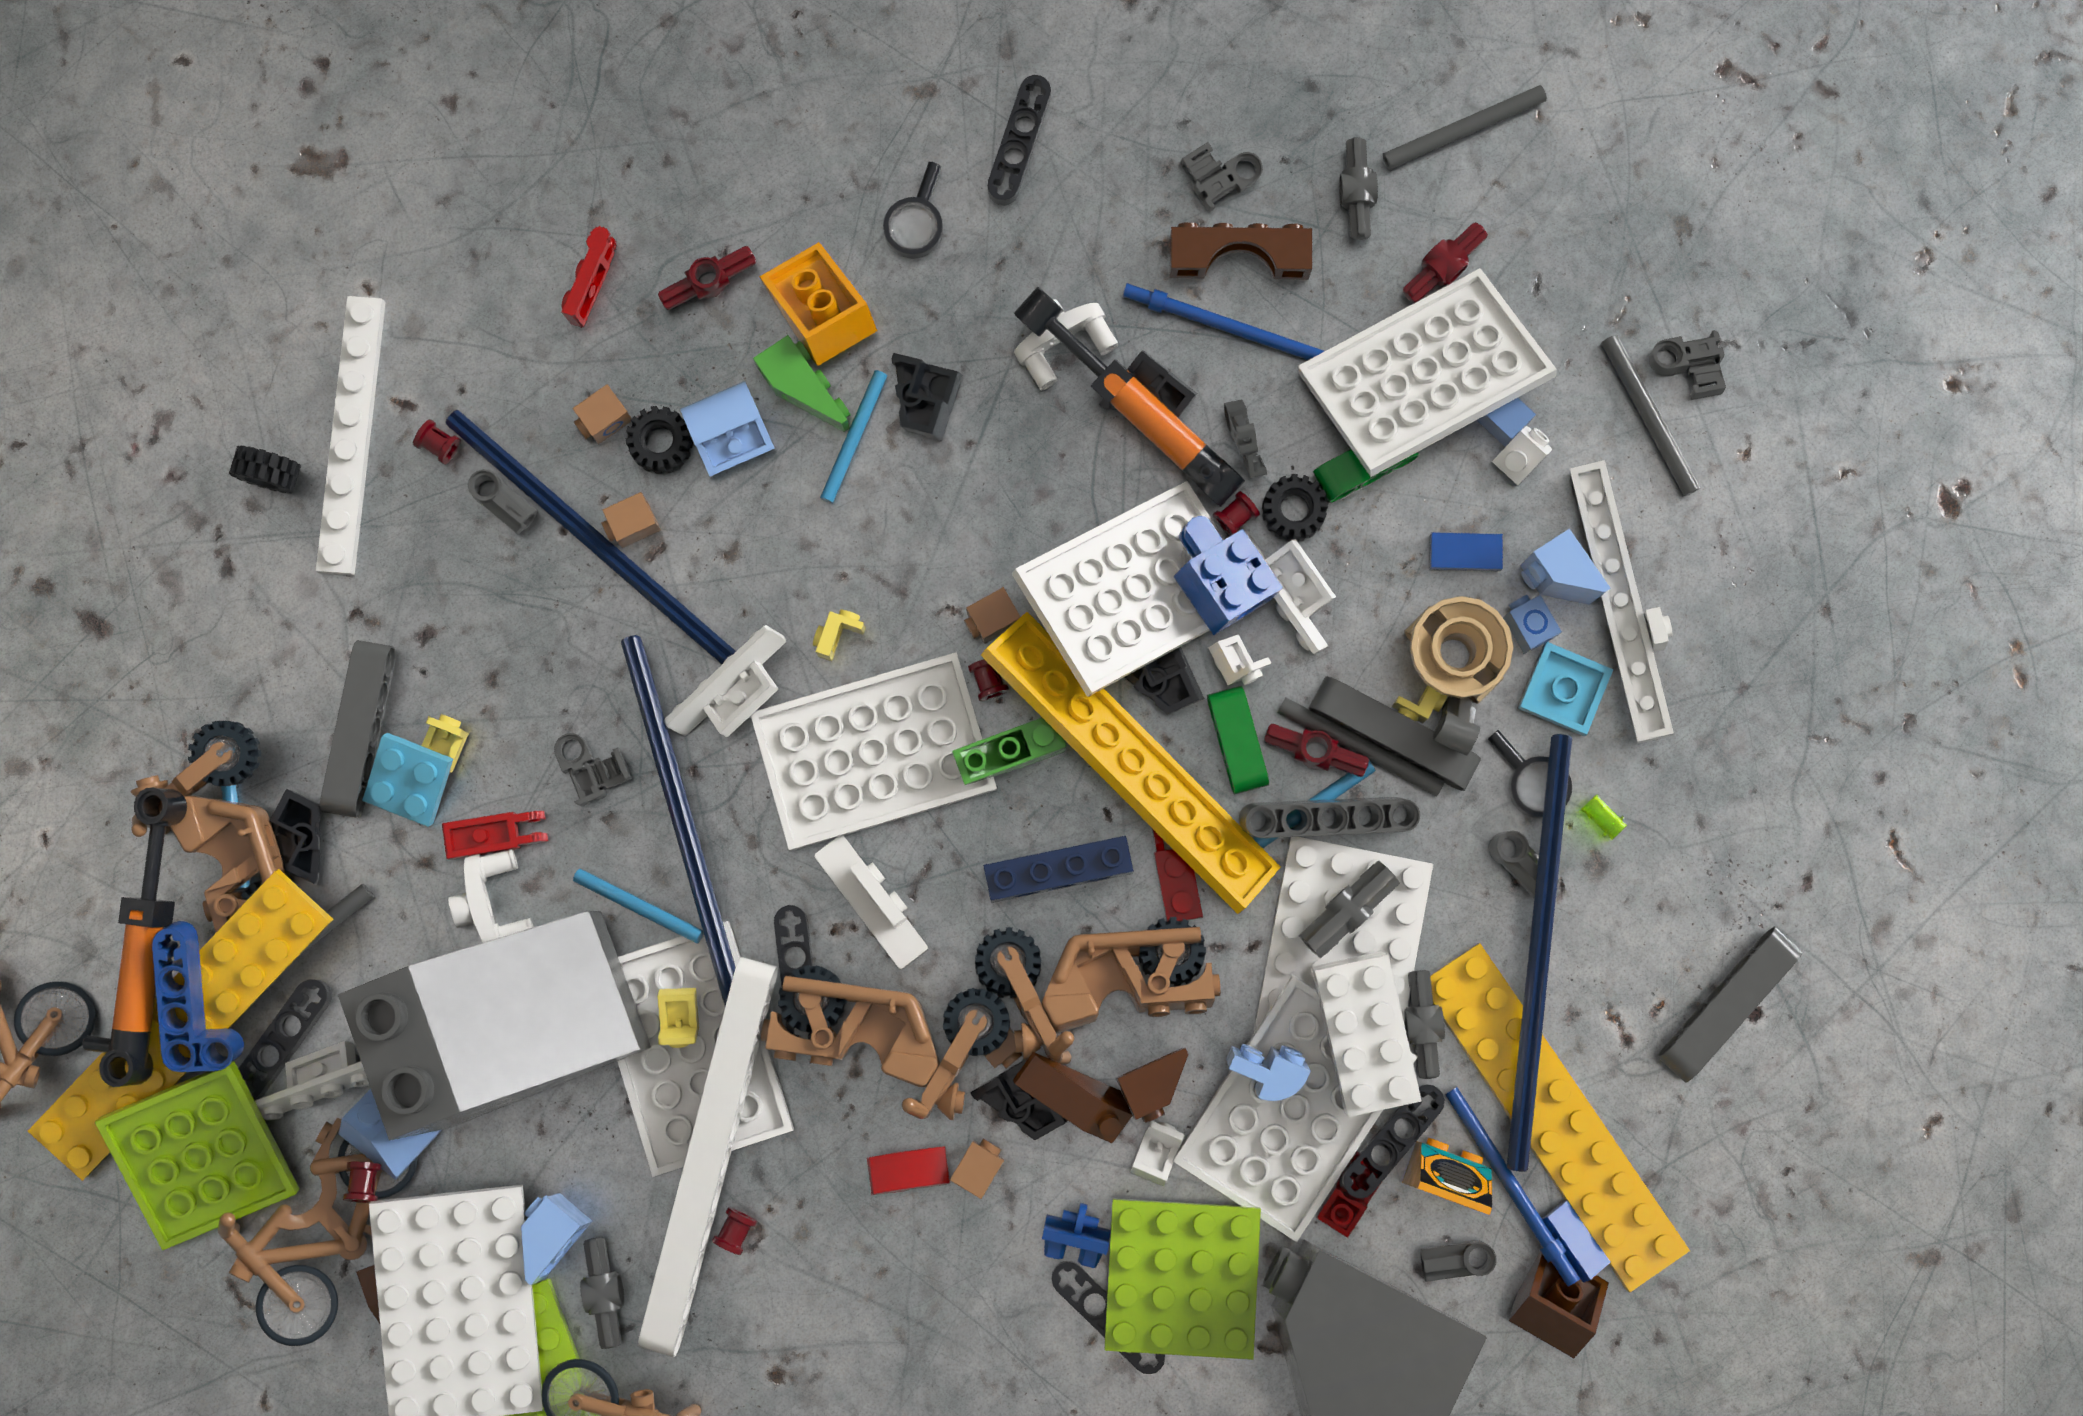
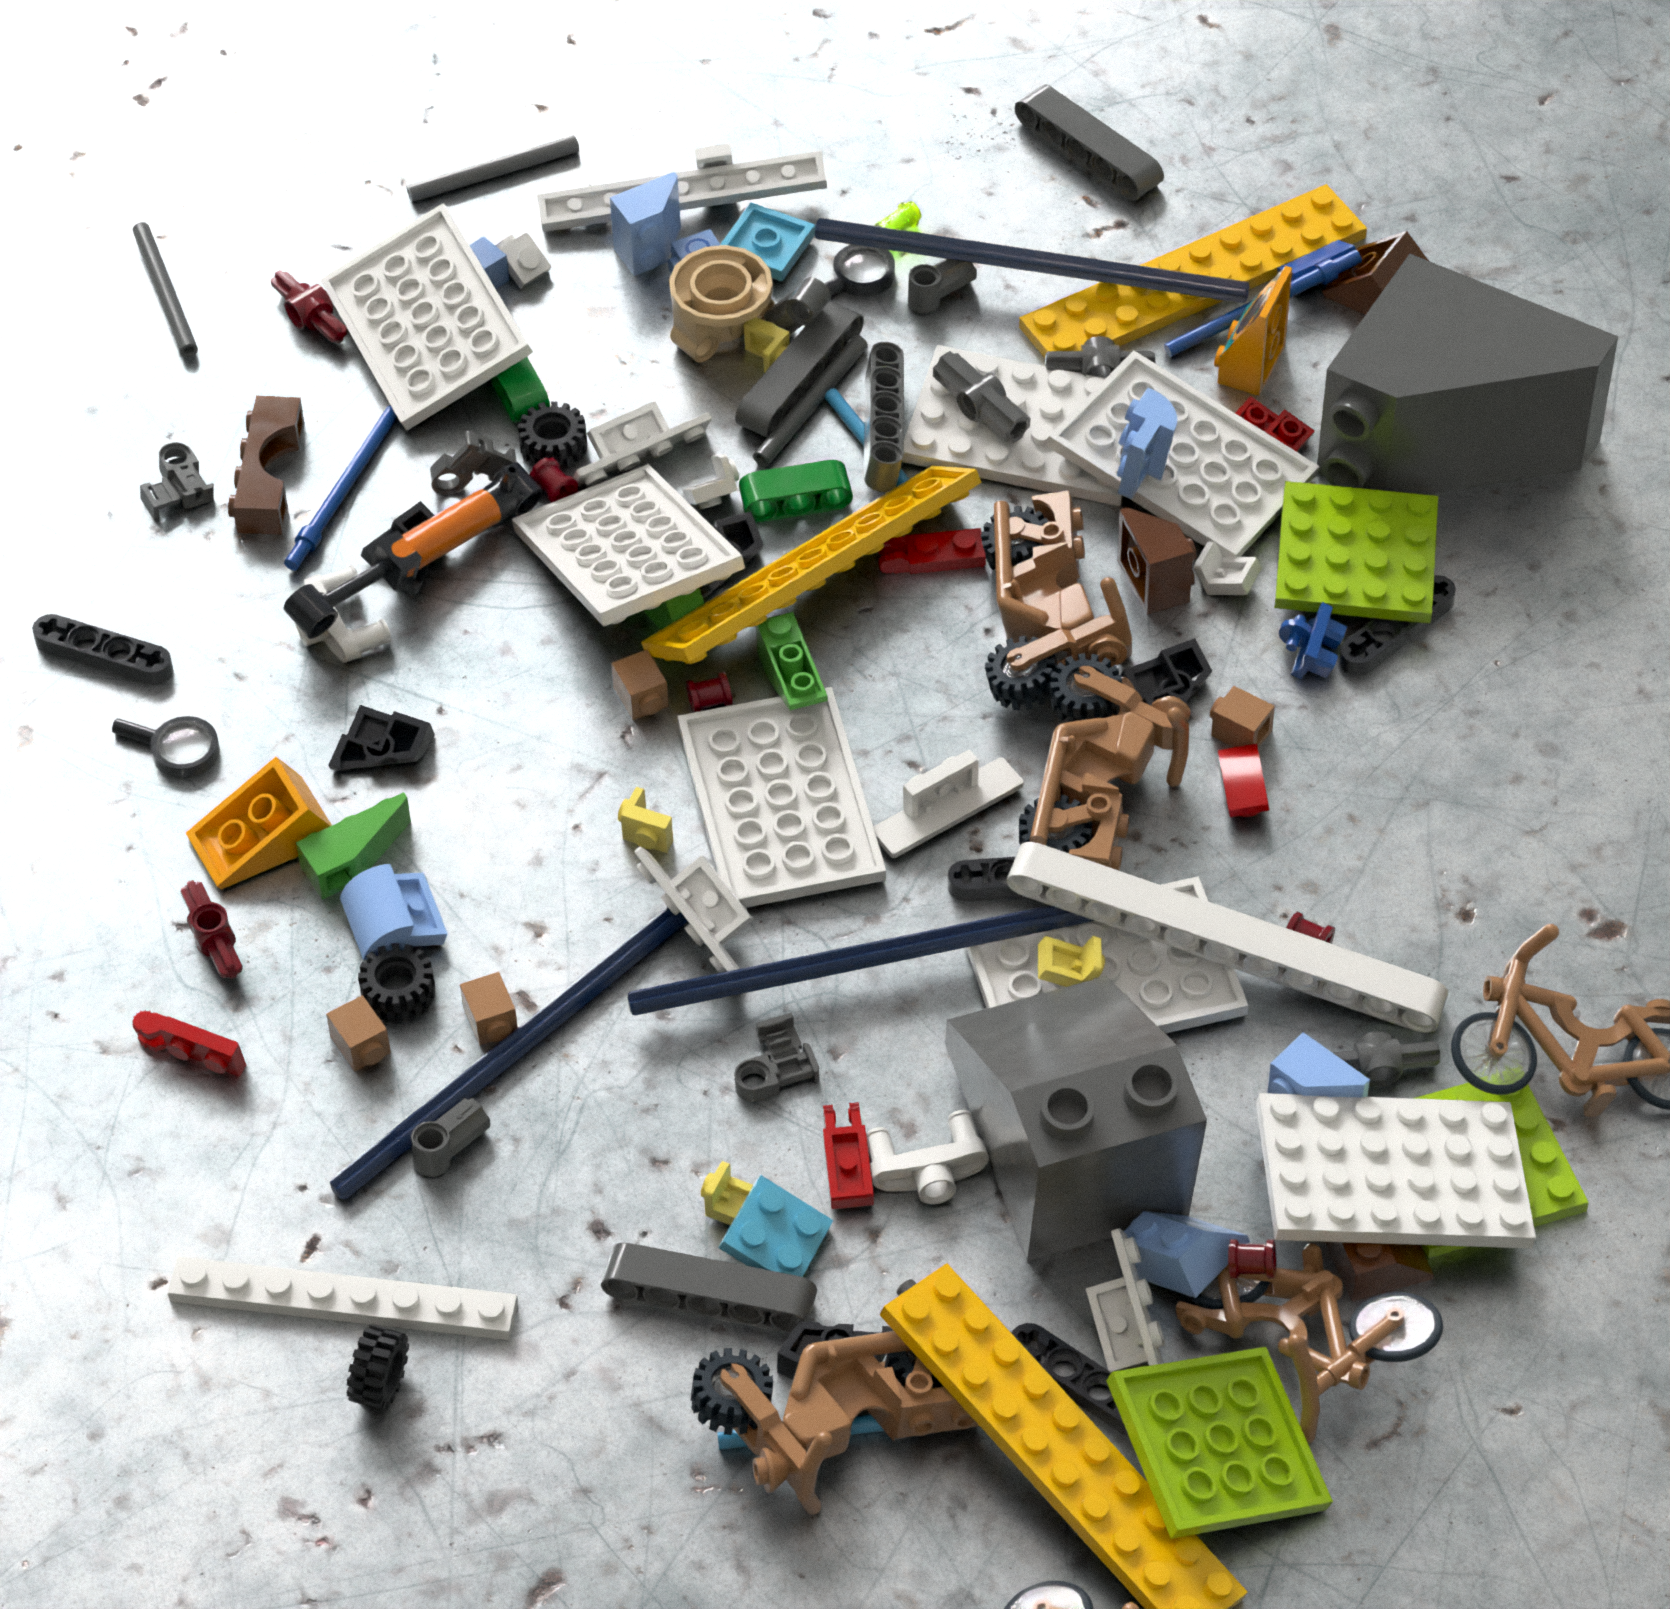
camera: 85 degrees left, 30 degrees down
black piece [82,787,187,1087] -> none
blue beam [152,921,244,1072] -> none
dark red bush [413,419,461,465] -> none
dark azure bar [573,869,704,944] -> none
dark azure bar [820,370,887,503] -> none
dark blue brick [983,836,1134,903] -> none
reddish brown slope [1013,1052,1133,1143] -> none
brick [1173,516,1283,635] -> none
dark red axle [1264,724,1369,777] -> none
white brick [1312,951,1422,1118] -> none
dark grey axle [1339,137,1378,240] -> none
black beam [1339,1084,1445,1201] -> none
dark grey piece [1420,1240,1497,1282] -> none
blue tile [1430,532,1503,571] -> none
dark grey piece [1649,330,1726,400] -> none

